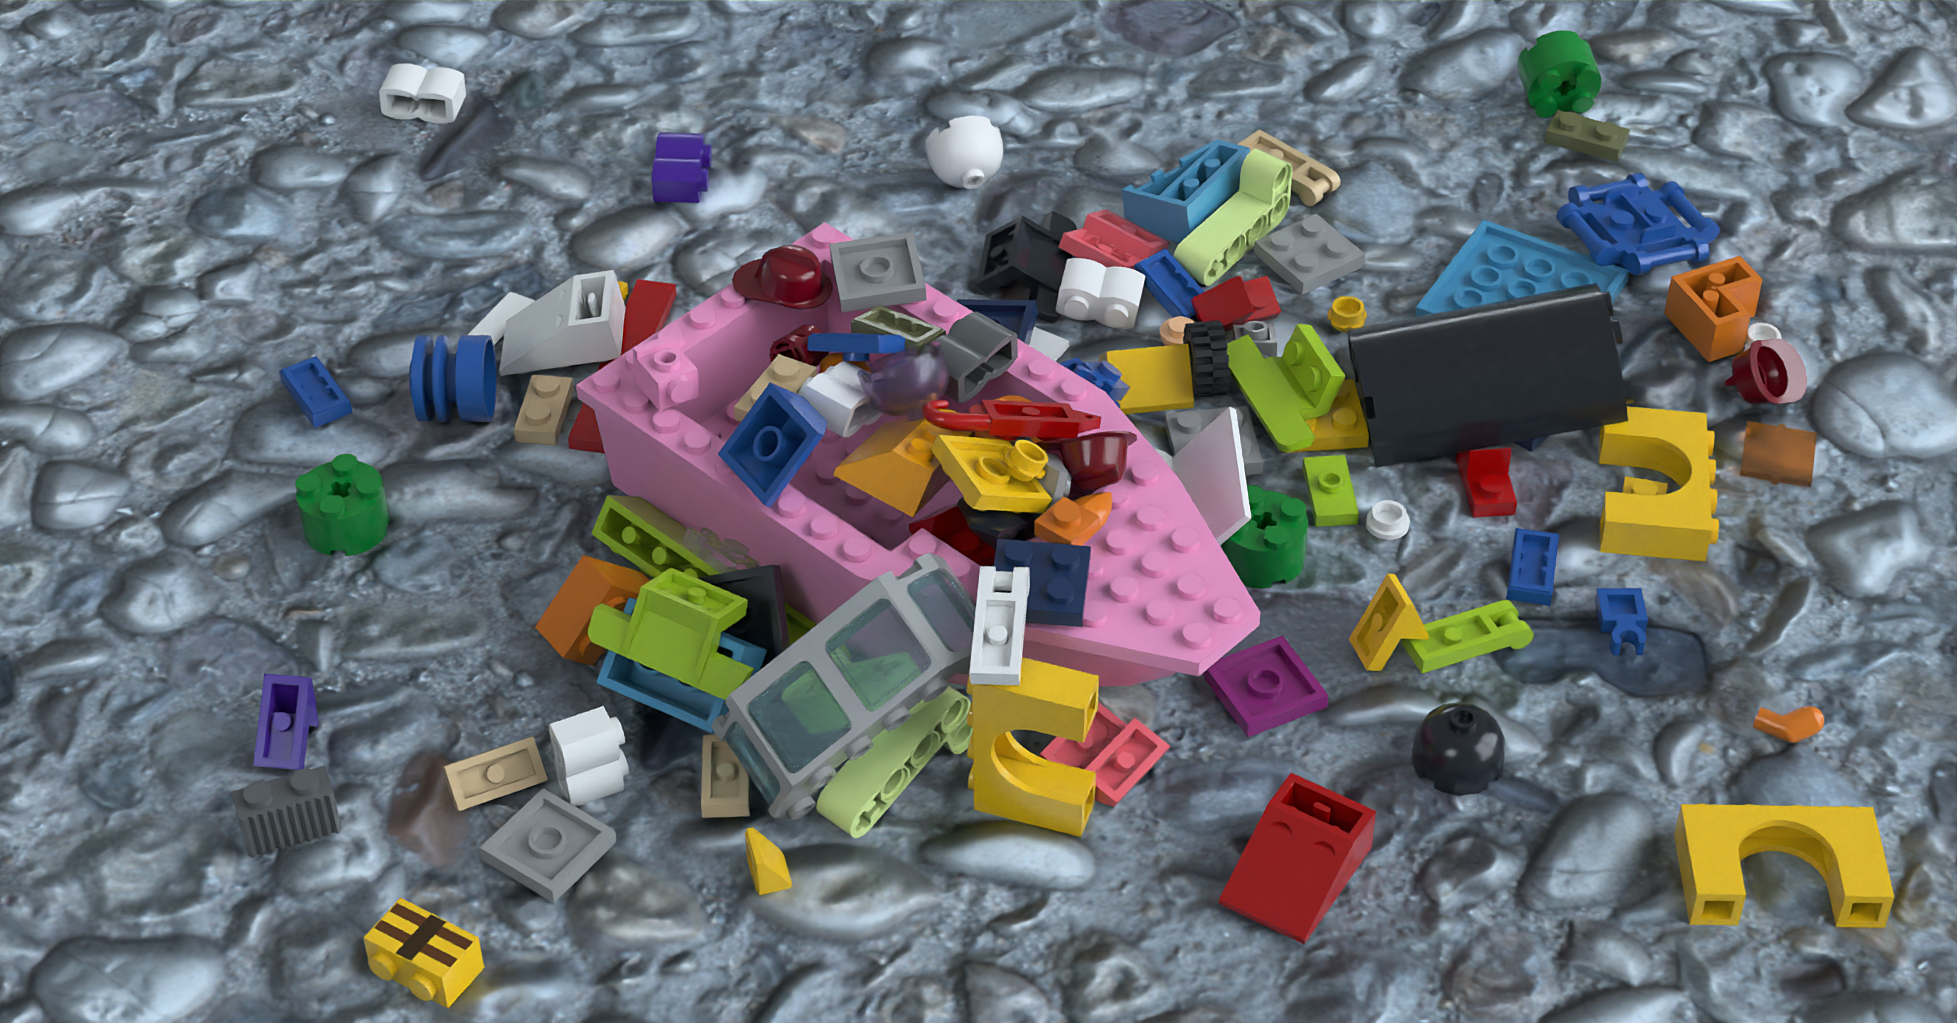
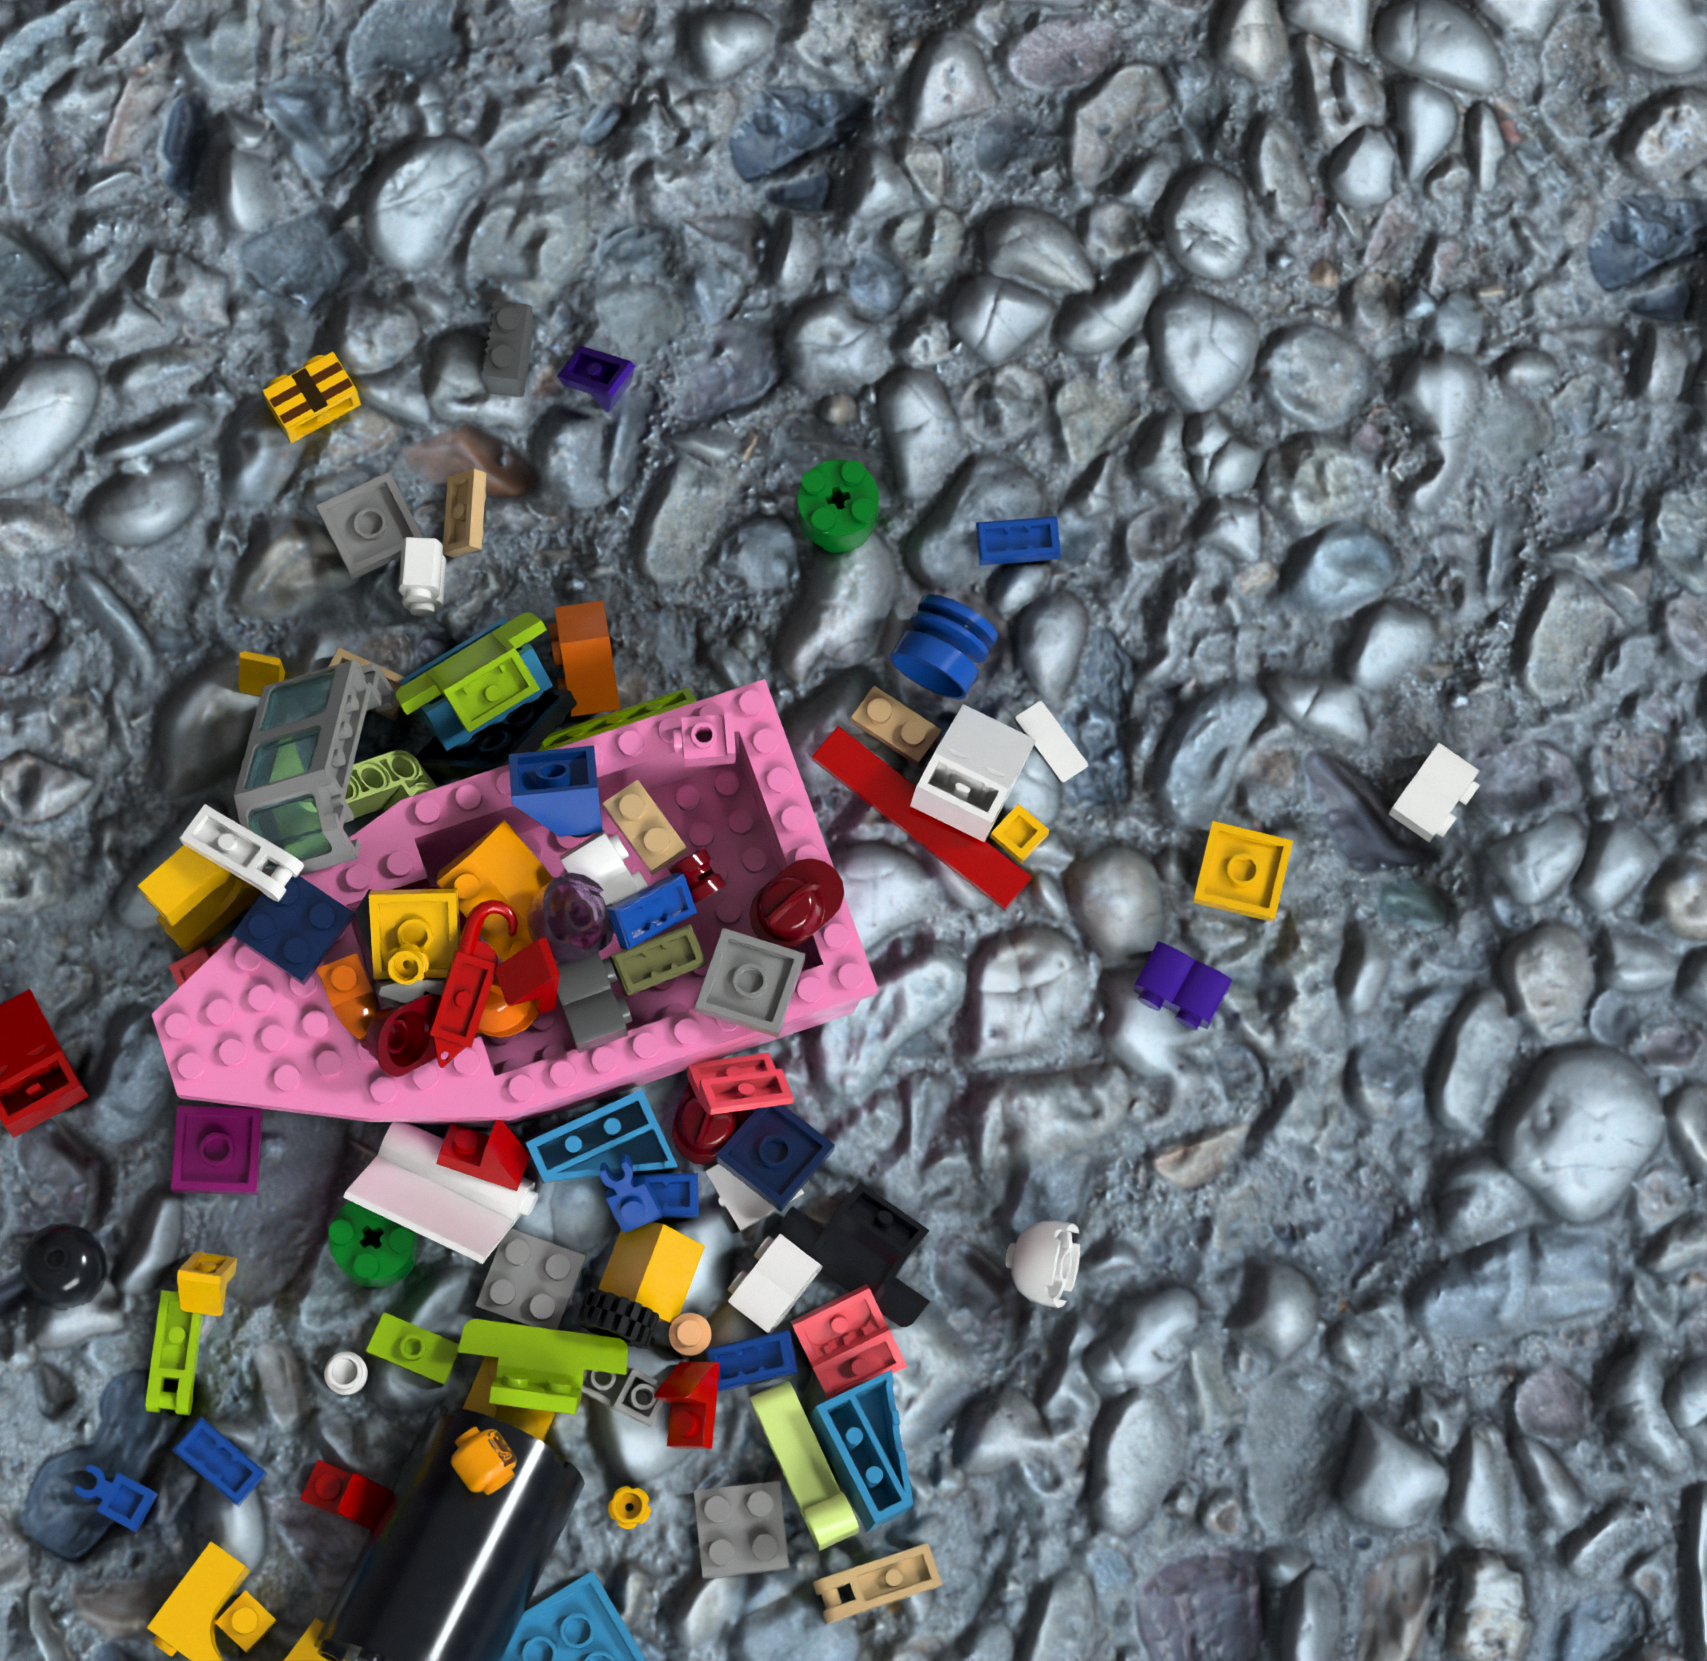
camera: 115 degrees right, 30 degrees up
none -> light orange head [451,1427,517,1495]
none -> red slope [495,937,560,1014]
none -> yellow plate [1192,821,1293,922]

